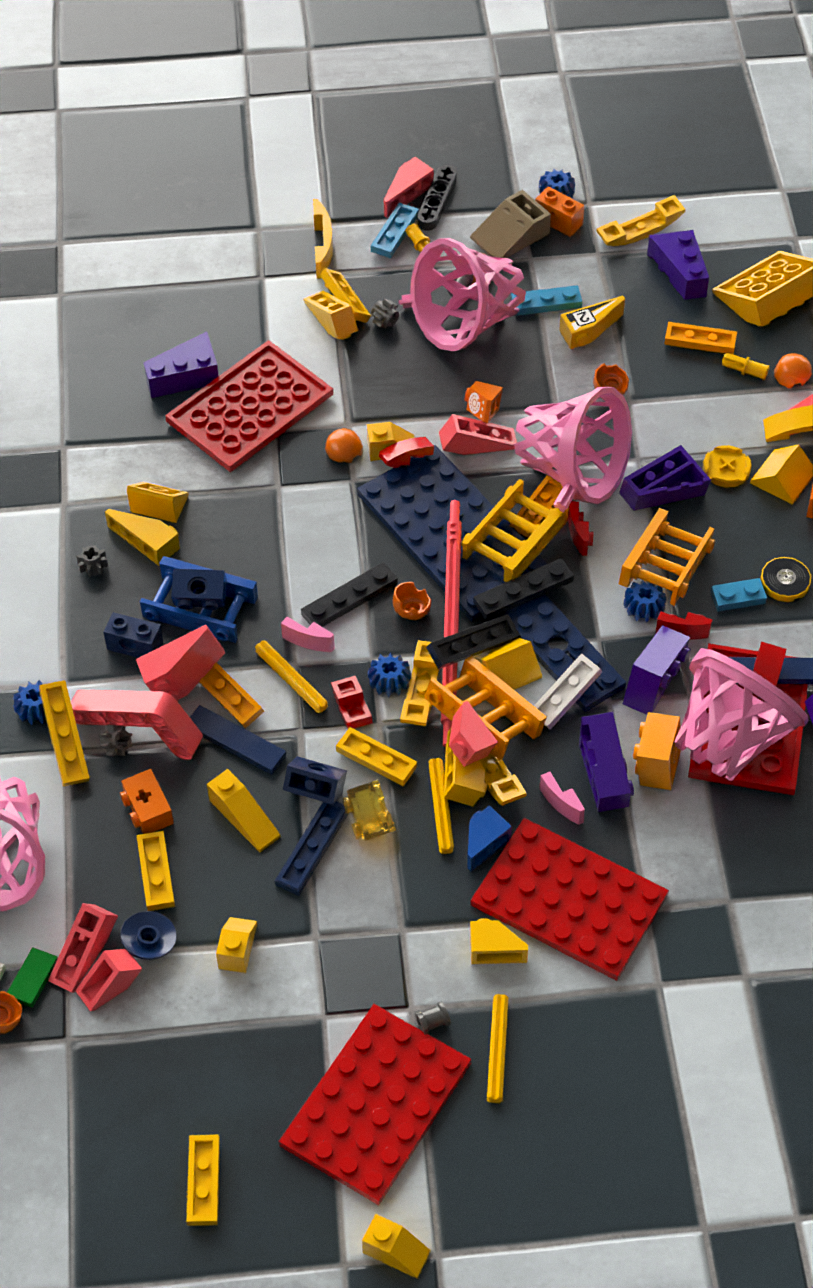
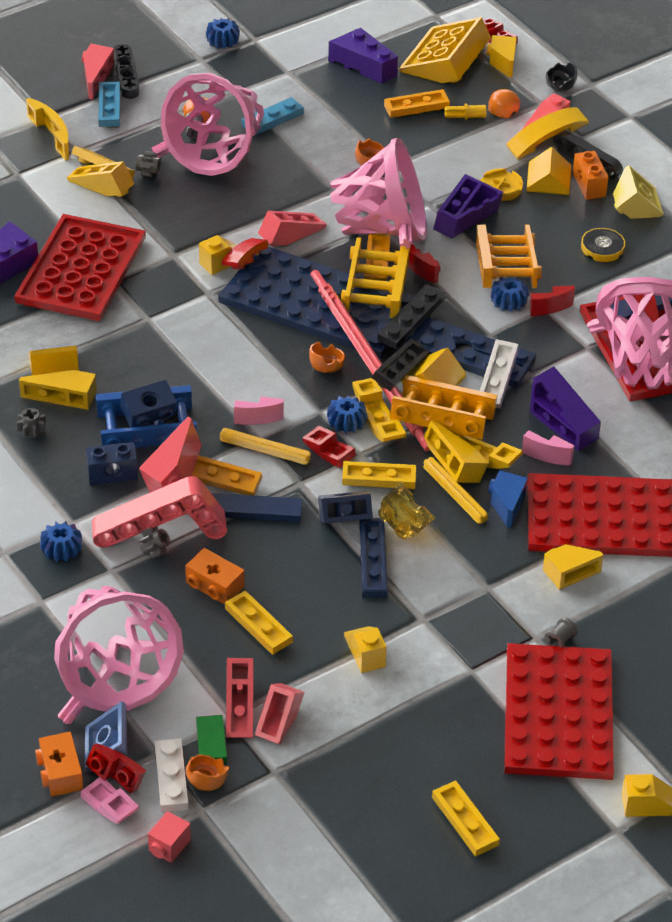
camera: 30 degrees left, 10 degrees down
yellow plate [39,680,90,787] -> none
dark blue dish [120,911,176,960] -> none
yellow slope [207,769,281,852] -> none
black plate [301,562,398,627] -> none
orange hair [325,428,363,463] -> none
yellow axle [405,223,430,253] -> none
coral slope [449,701,498,767] -> none
orange slope [465,381,503,423] -> none
dark tan slope [470,189,551,258] -> none
yellow axle [487,994,509,1103] -> none
orange brick [535,186,584,237] -> none
yellow slope [559,296,625,349] -> none
yellow slope [596,195,685,246] -> none
dark purple wedge [622,625,691,715] -> none
light orange brick [633,712,681,790] -> none
dark azure plate [710,578,767,612] -> none

